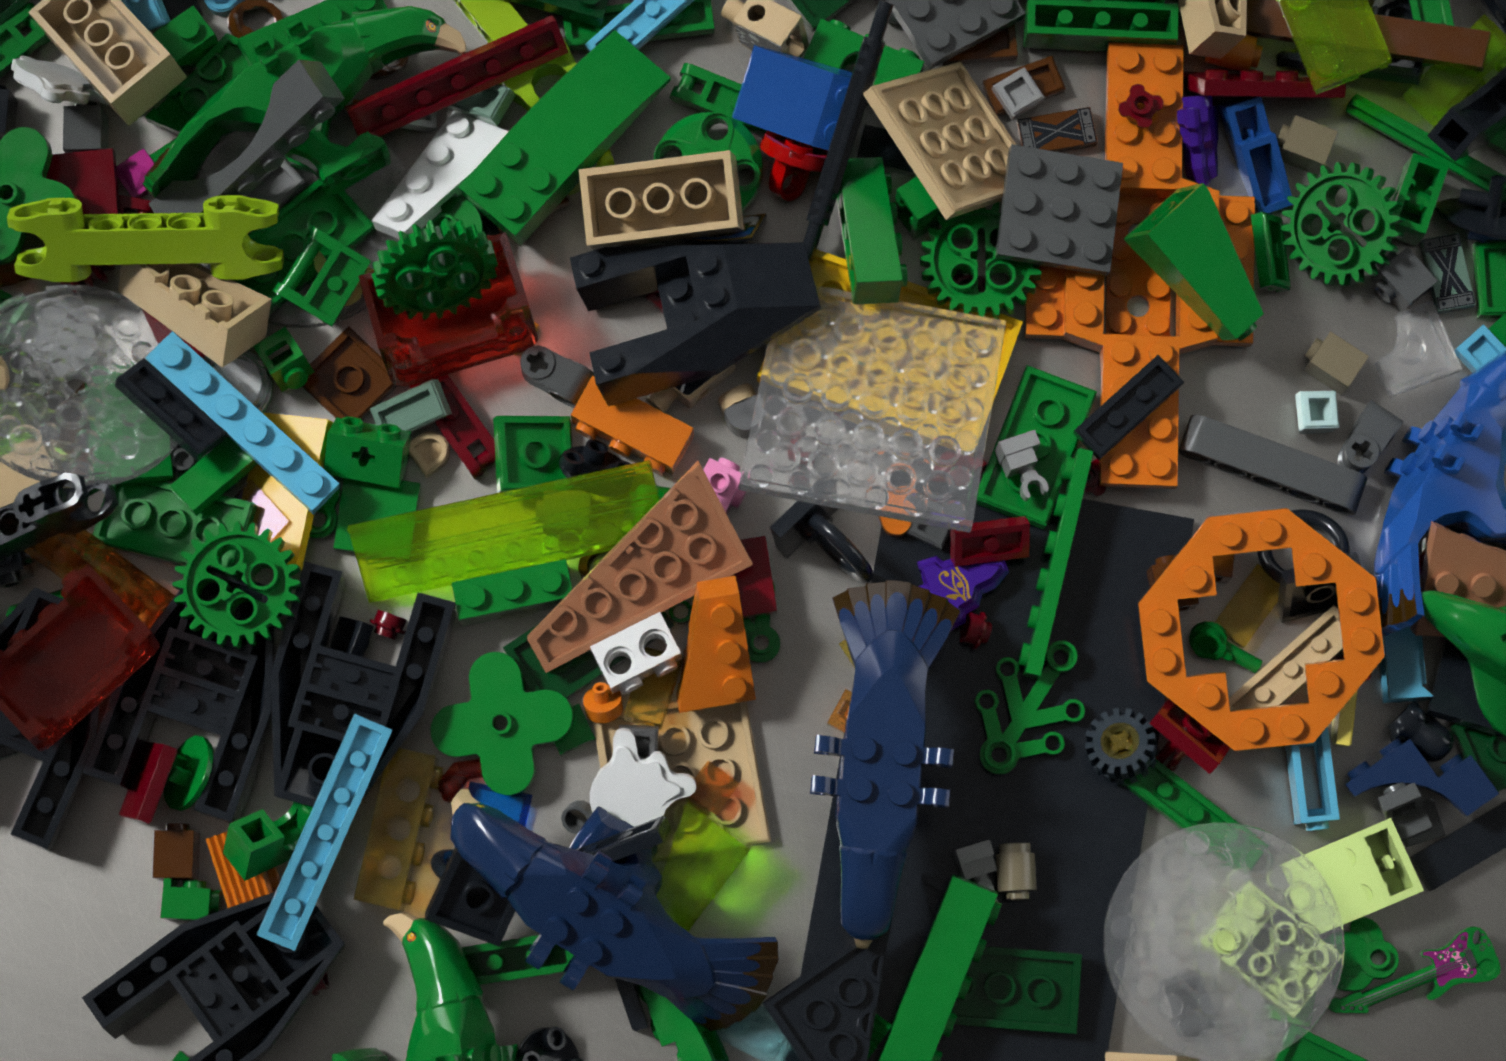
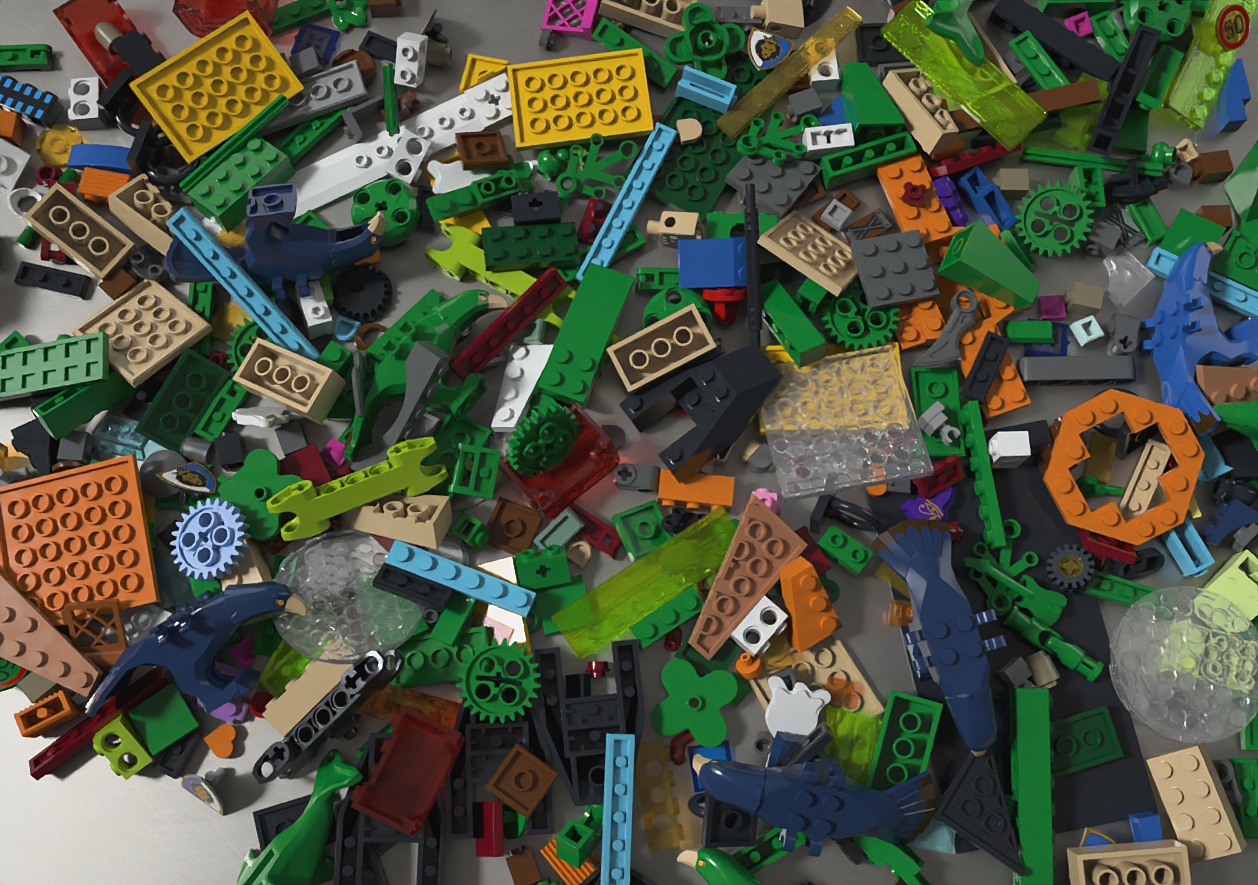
camera: 20 degrees left, 5 degrees down
none -> dark grey piece [352,351,371,417]
none -> reddish brown tile [485,743,560,820]
none -> dark grey tile [601,425,625,451]
none -> clear red arm [664,627,682,652]
none -> green brick [817,524,873,578]
none -> green brick [865,689,943,791]
none -> dark grey piece [913,289,978,367]
none -> green piece [962,557,1067,626]
none -> white brick [986,431,1031,468]
none -> green piece [1002,605,1104,682]
none -> green tile [1004,320,1054,344]
none -> clear blue piece [1023,318,1070,357]
none -> dark pink tile [1037,295,1066,321]
none -> black plate [1113,547,1165,580]

